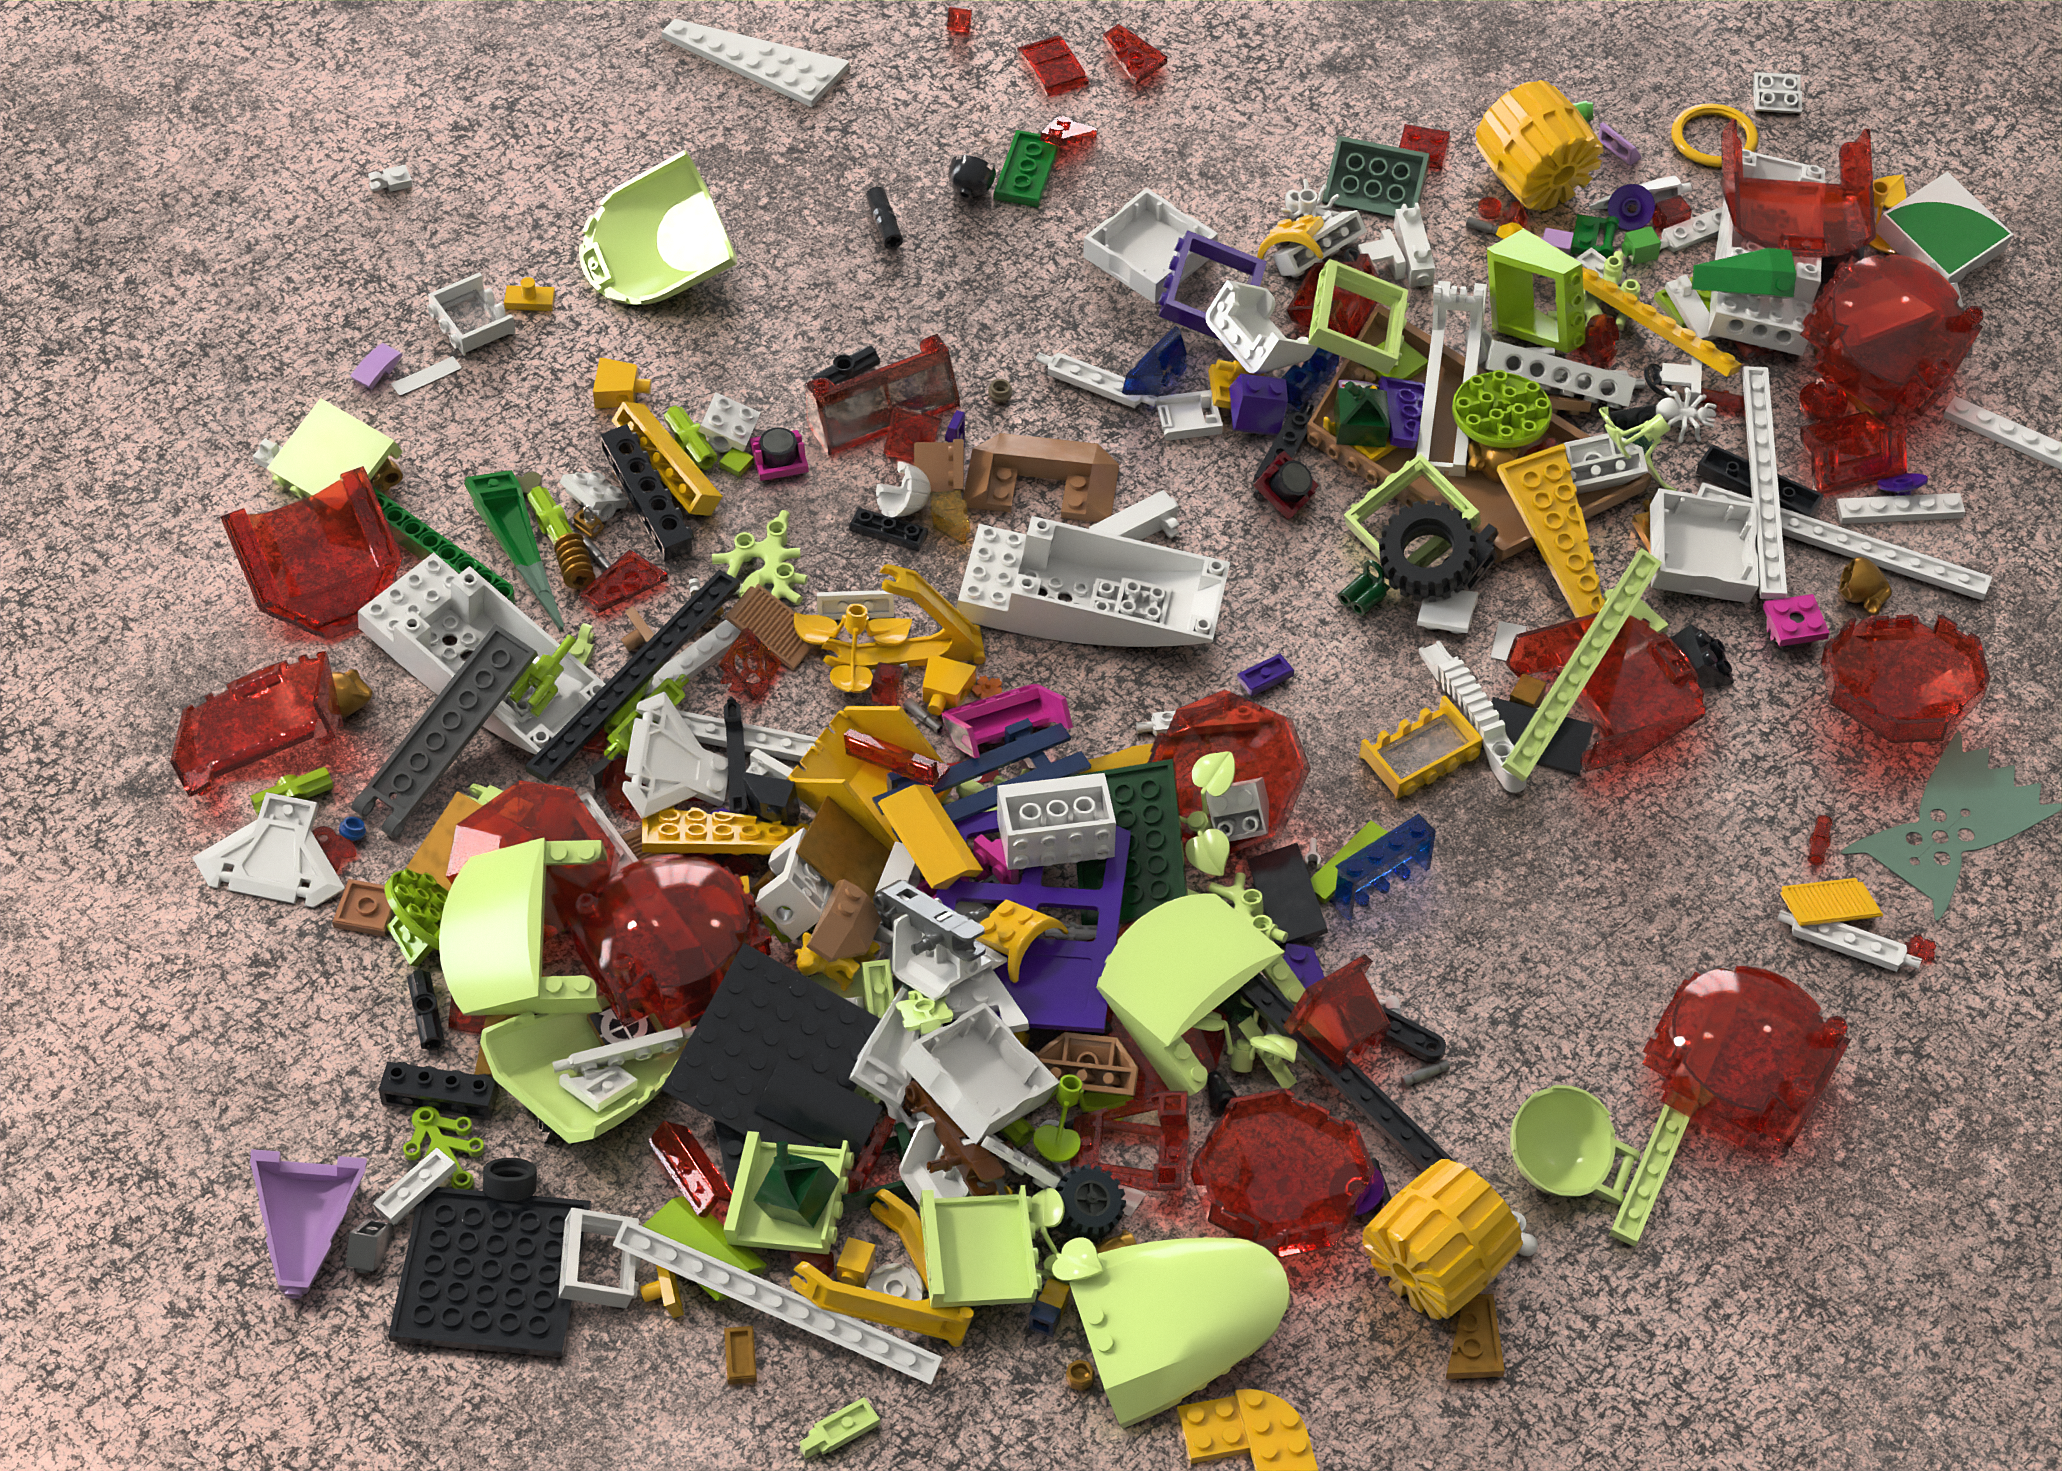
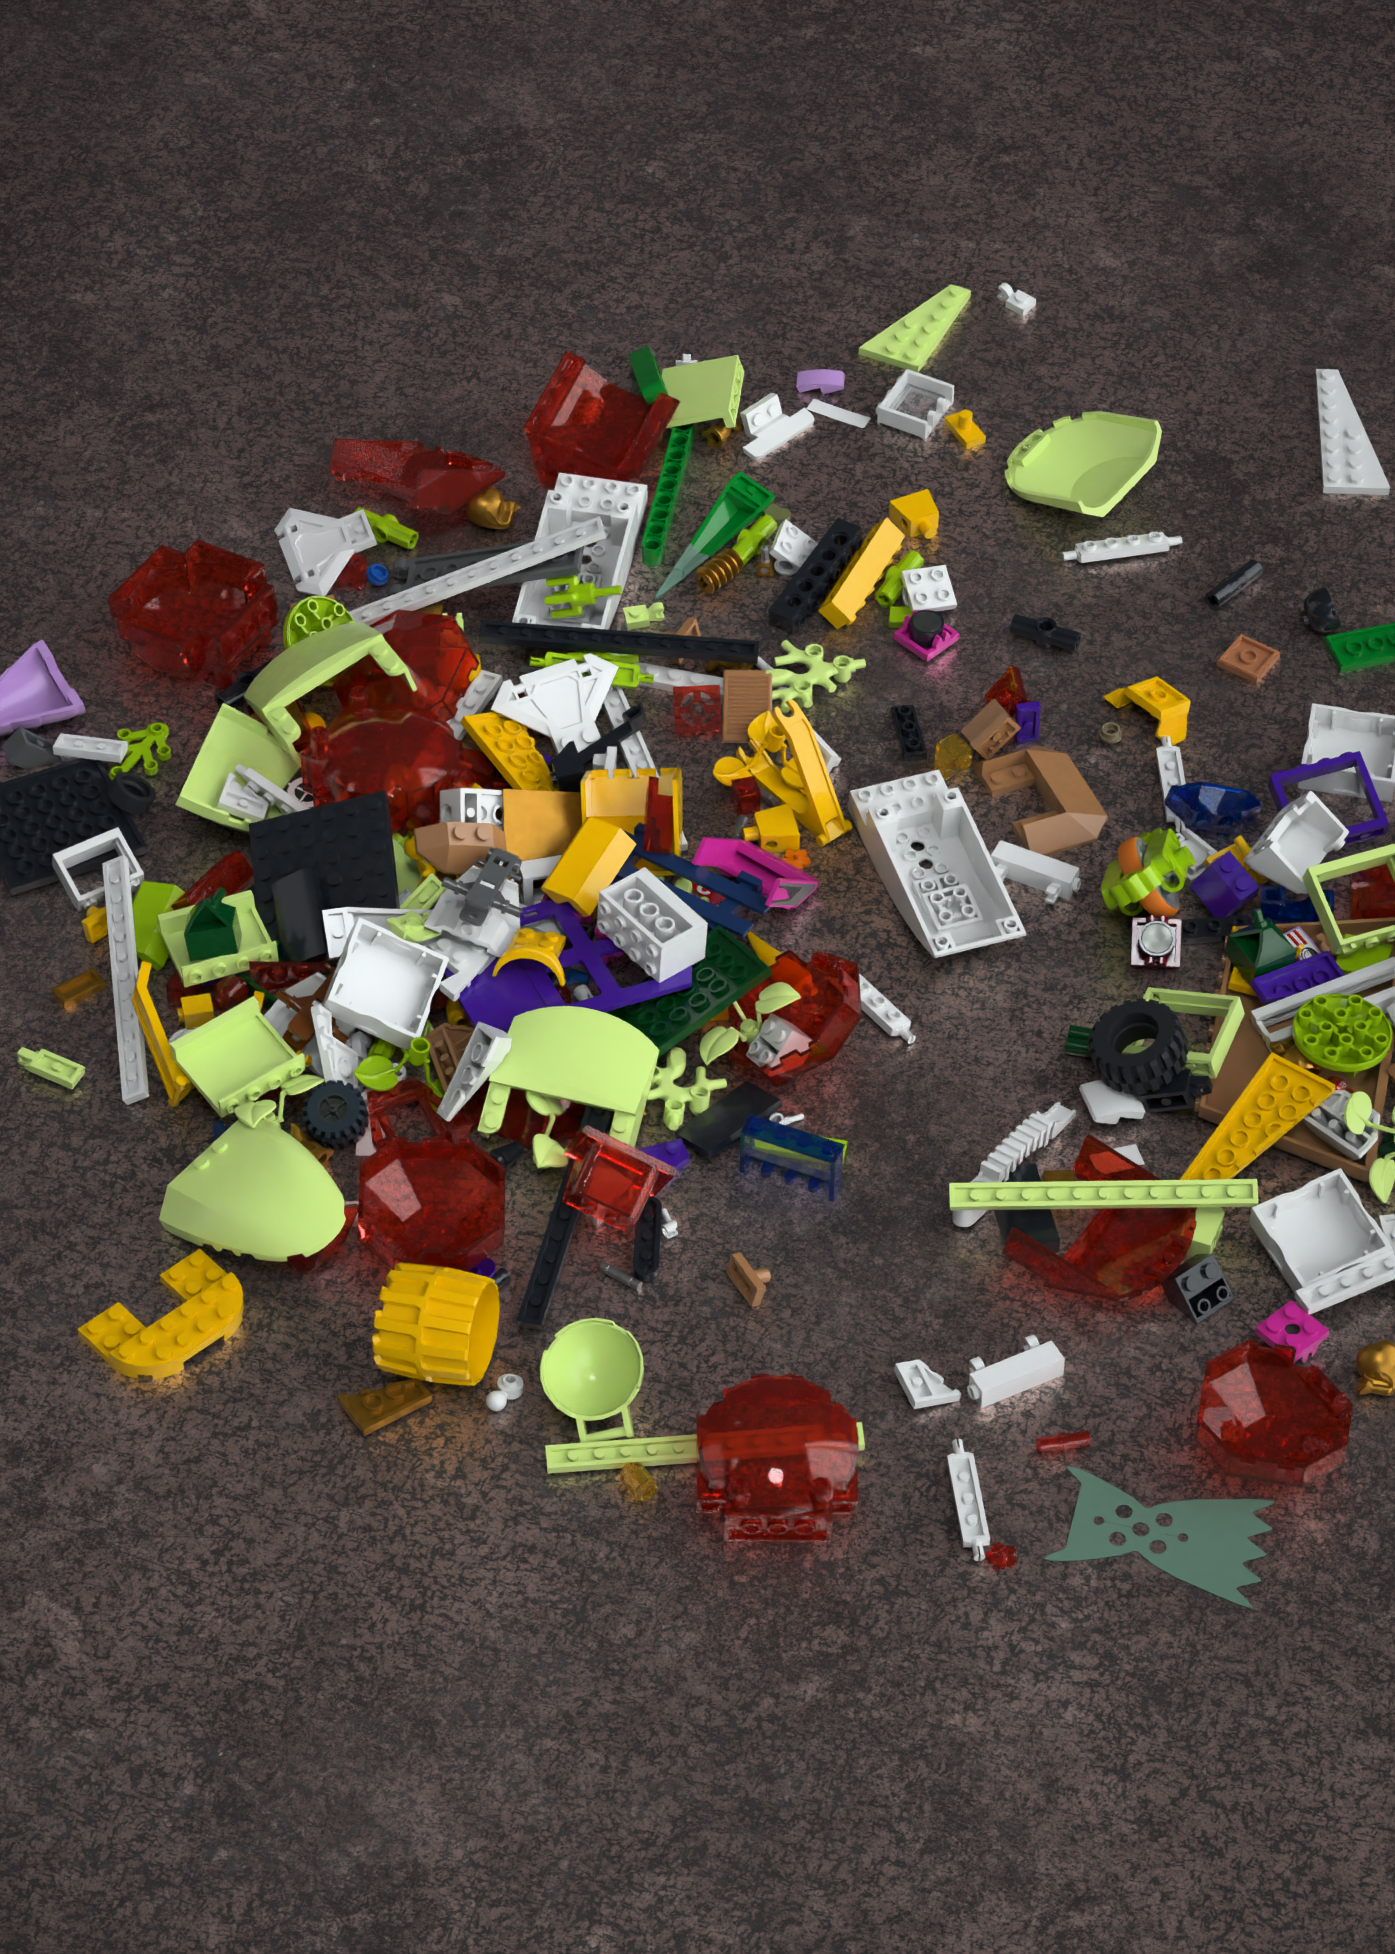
camera: 60 degrees right, 5 degrees down
black brick [378,1062,499,1121] -> none
clear red wing [579,549,668,613] -> none
flat silver pin [583,537,613,573] -> none
windscreen [805,334,960,456] -> none
white hair [876,461,931,518] -> none
dark purple plate [1237,653,1295,696] -> none
yellowish green piece [1238,1016,1297,1091] -> none
window [1359,695,1483,799] -> none
yellow window [1780,878,1883,926] -> none
none -> clear red windscreen [107,539,280,690]
none -> clear red head [211,975,249,1011]
none -> white plate [349,516,606,627]
none -> white wedge [437,1021,513,1122]
none -> clear yellow brick [620,1462,658,1501]
none -> green beam [628,345,668,405]
none -> medium nougat tile [726,1252,771,1307]
none -> white plate [740,393,814,460]
none -> yellowish green wing [858,284,971,373]
none -> white wing [894,1359,961,1409]
none -> white brick [967,1334,1065,1408]
none -> white plate [1062,532,1182,563]
none -> lime piece [1101,828,1195,919]
none -> yellow piece [1103,676,1191,746]
none -> nougat tile [1217,634,1281,684]

